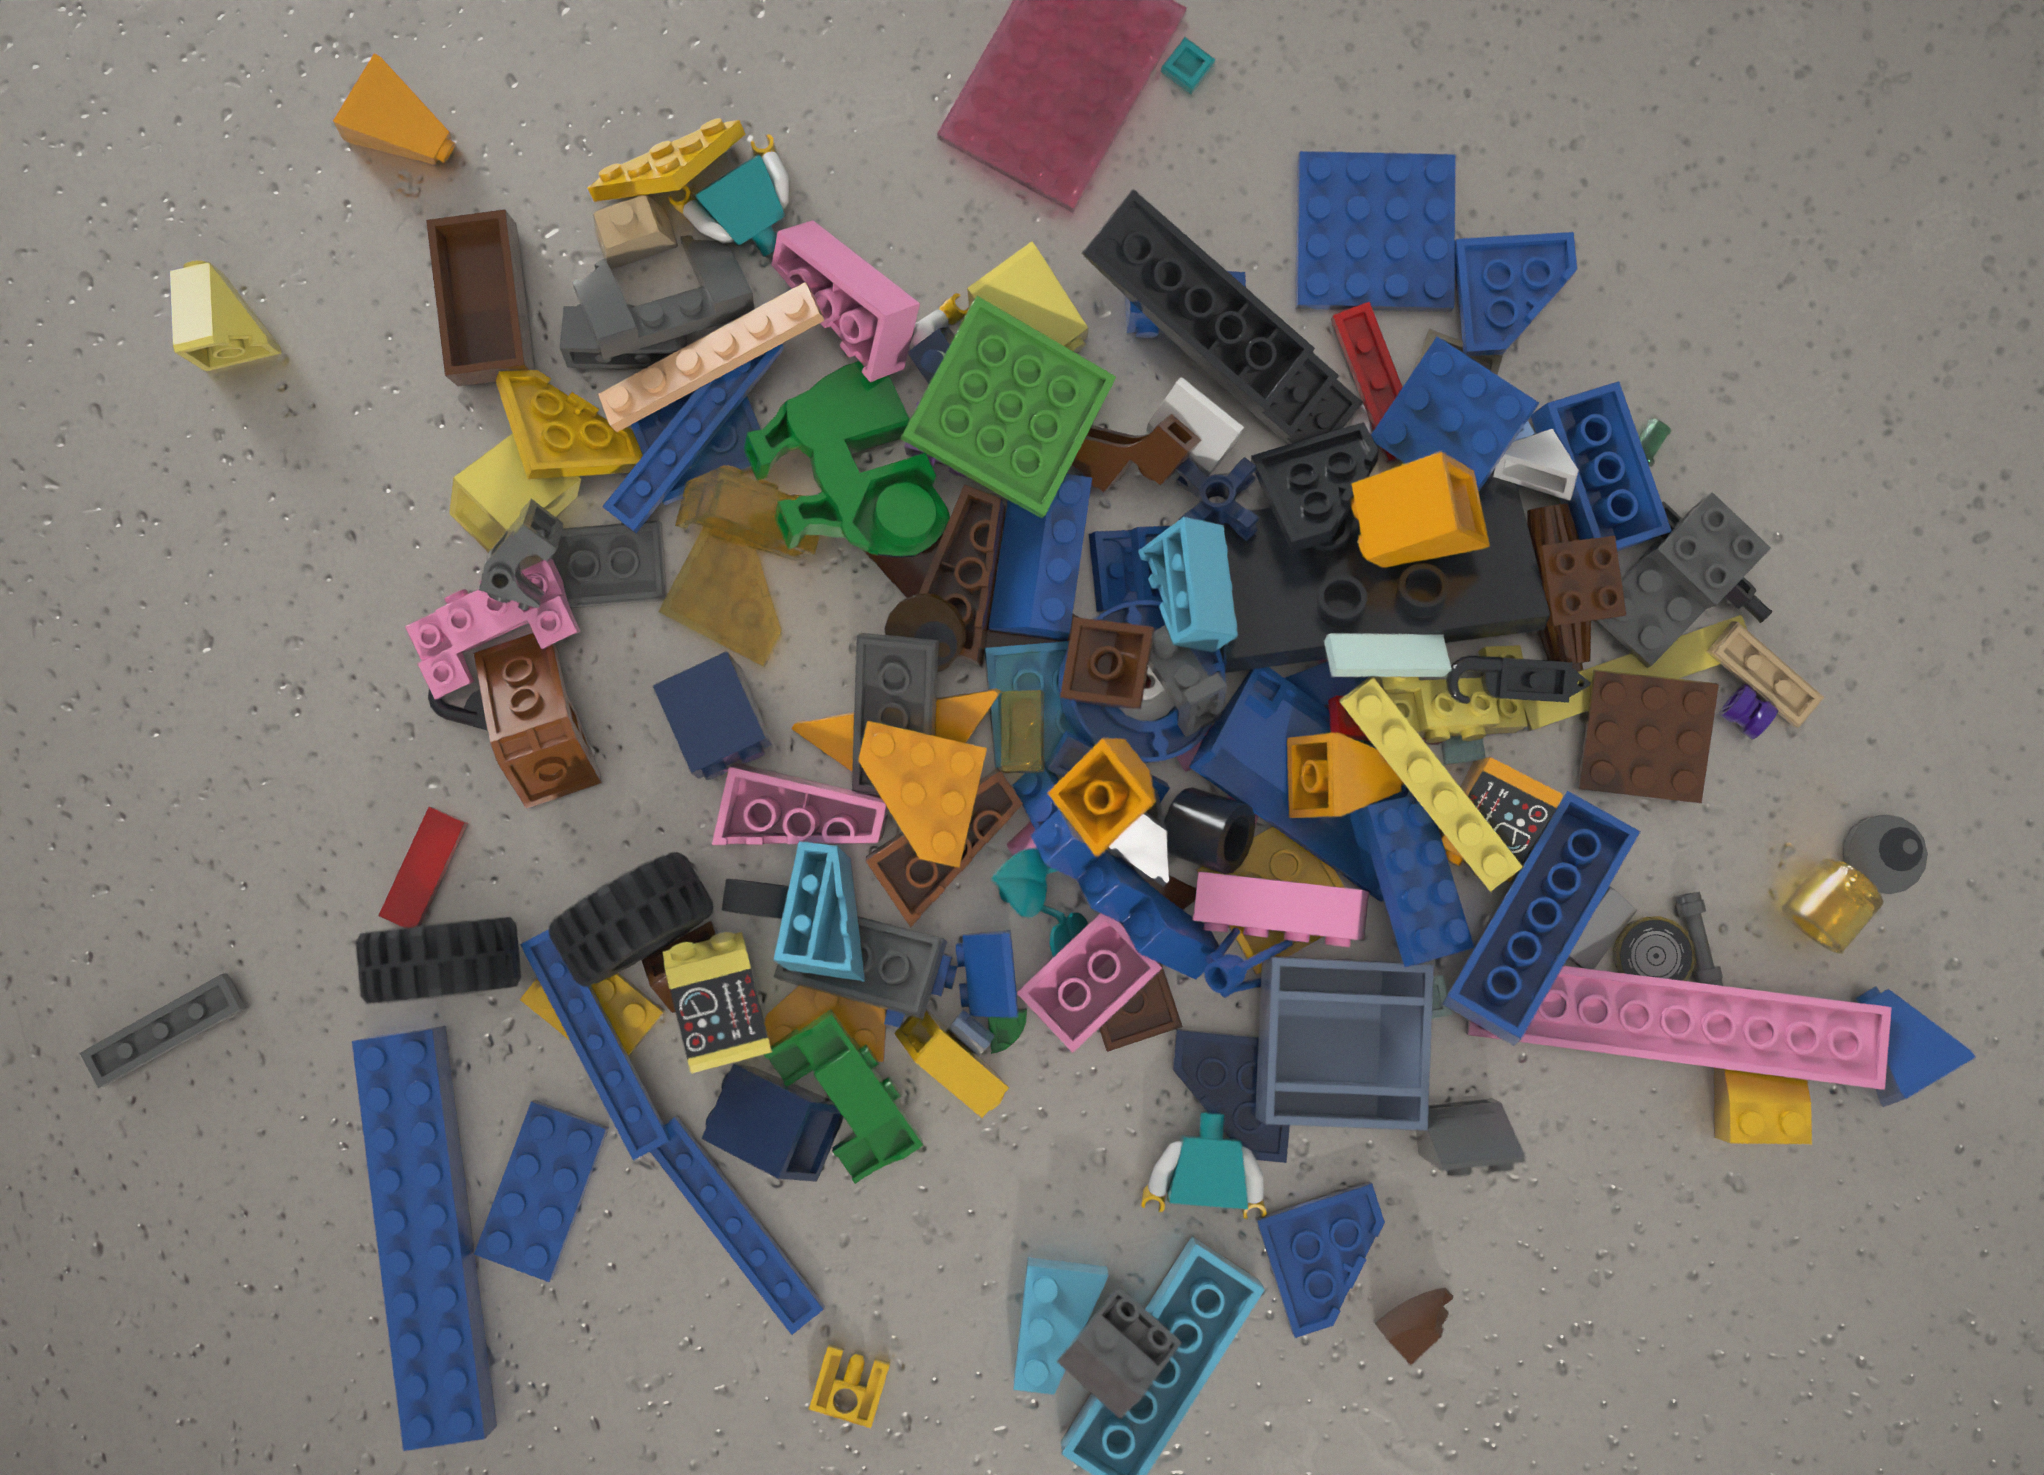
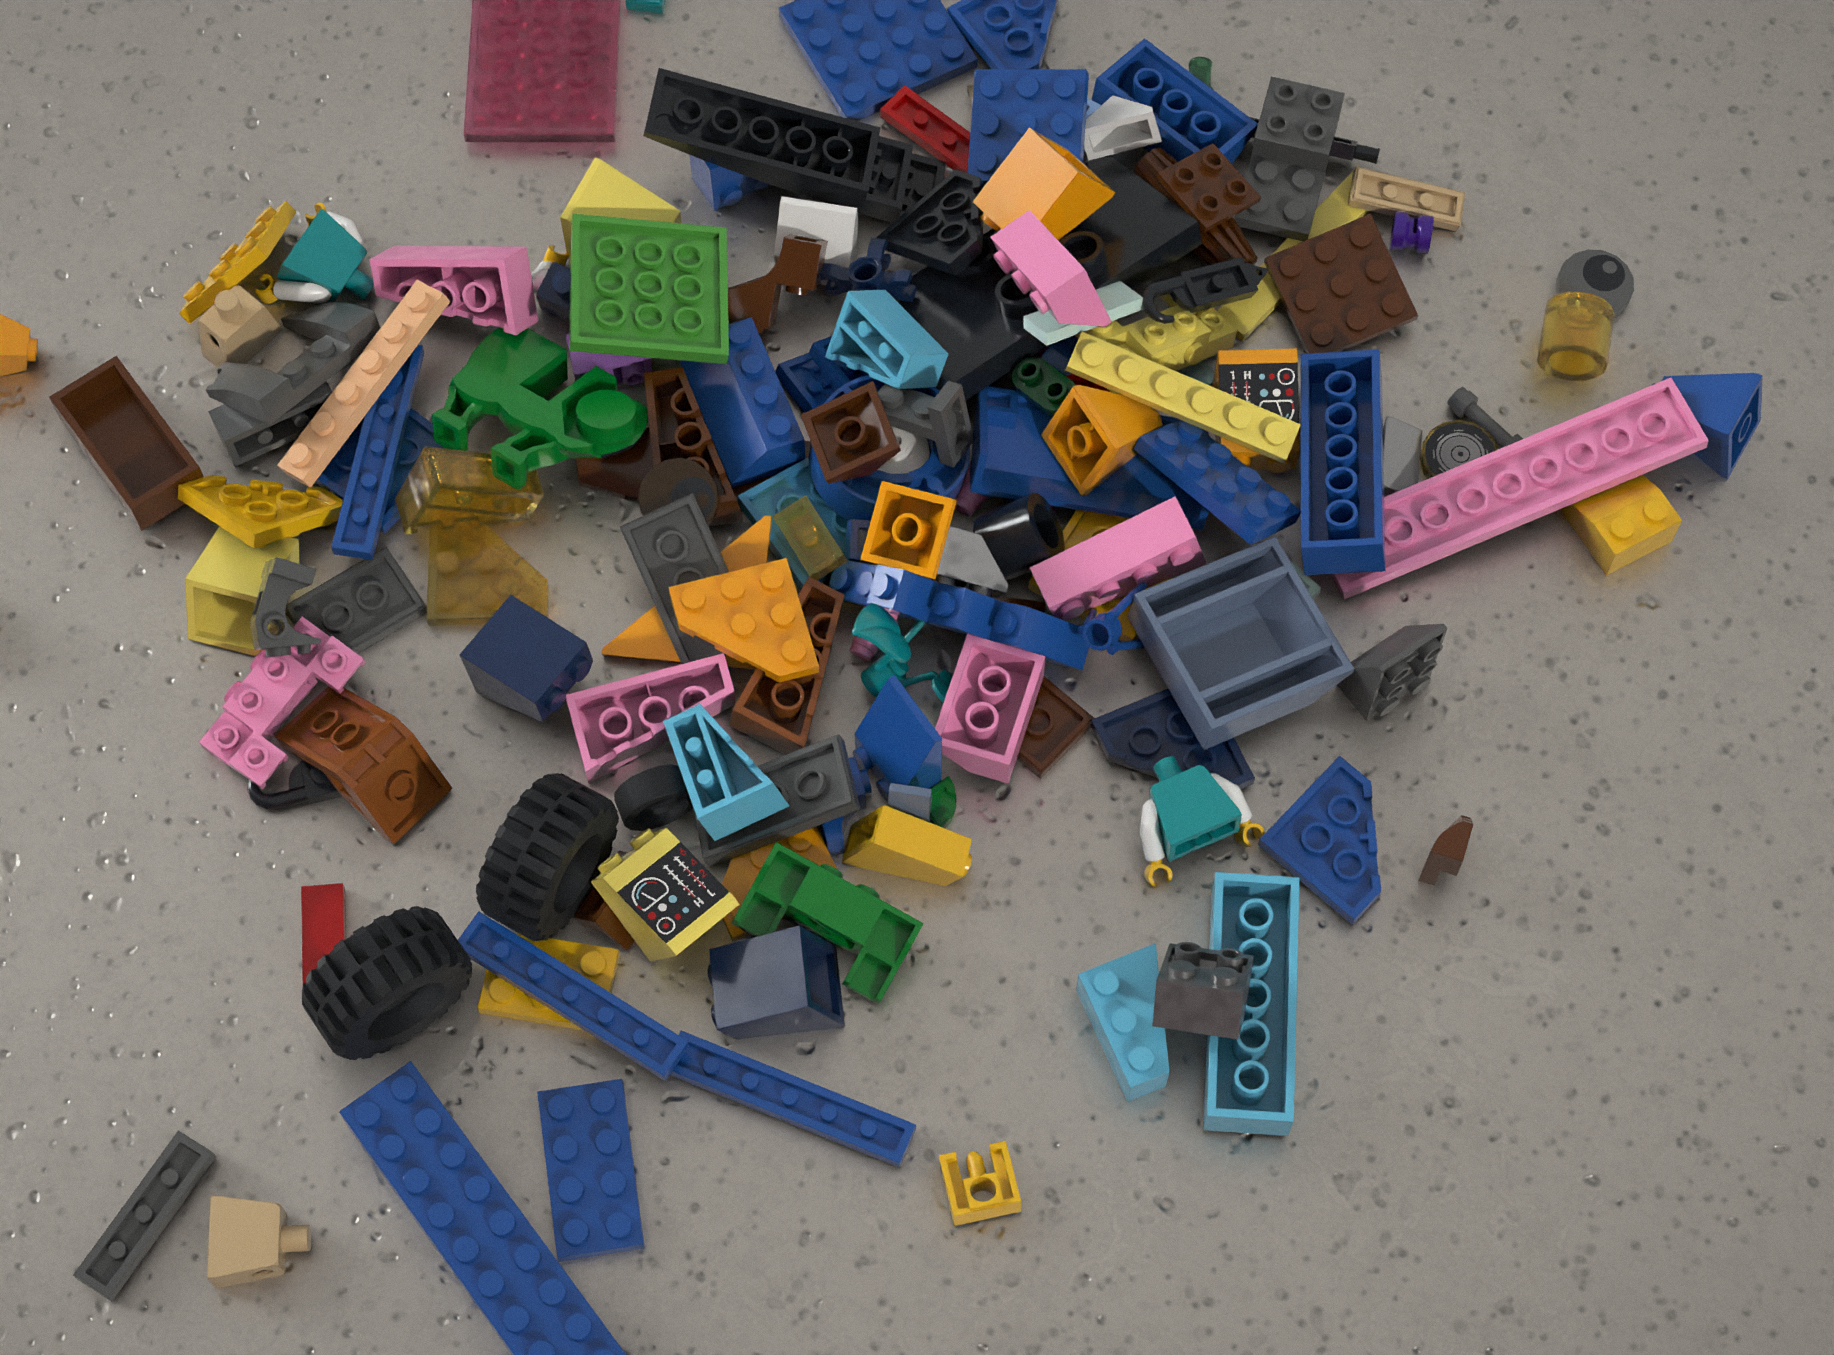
camera: 30 degrees left, 20 degrees down
none -> tan torso [207,1196,311,1288]
none -> bright pink slope [991,210,1112,327]
none -> dark green plate [1012,357,1075,418]

